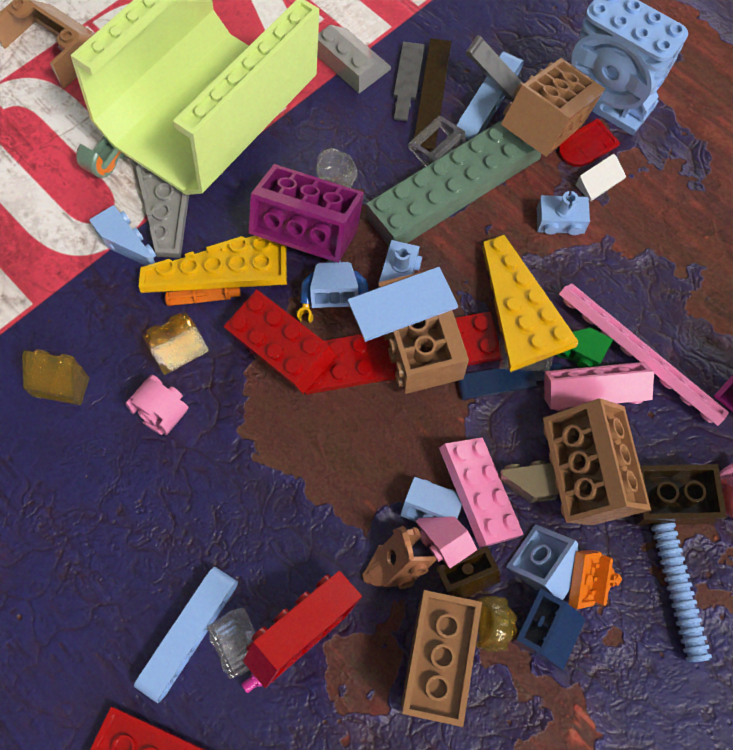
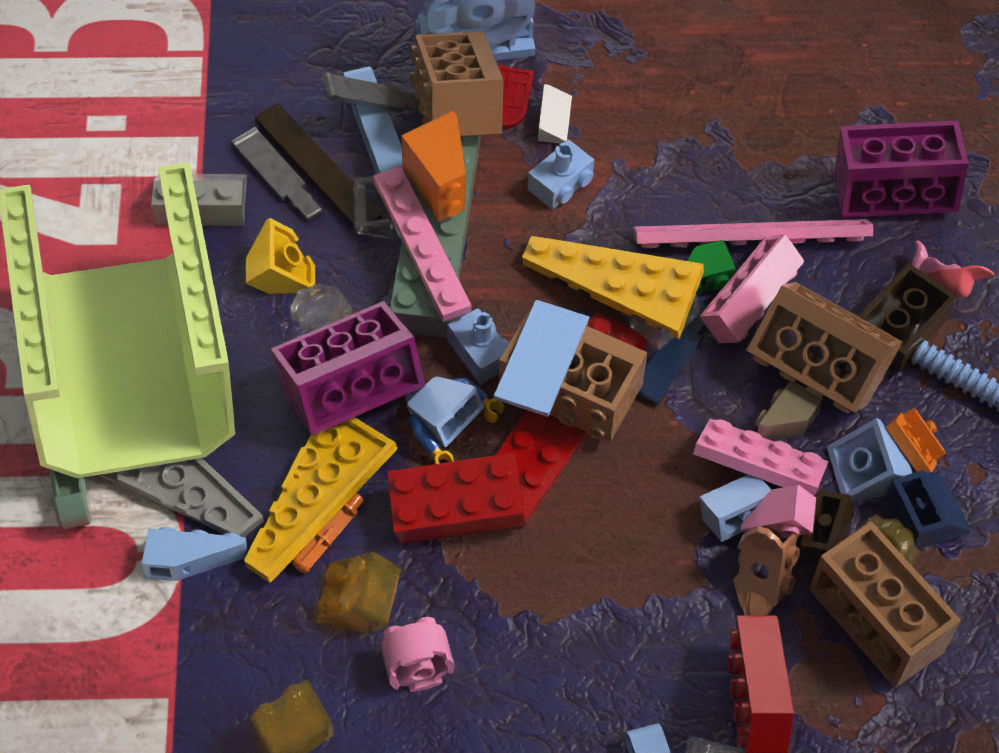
camera: 50 degrees left, 10 degrees down
none -> yellow slope [246,218,315,294]
none -> bright pink plate [373,166,472,322]
none -> orange slope [401,111,466,222]

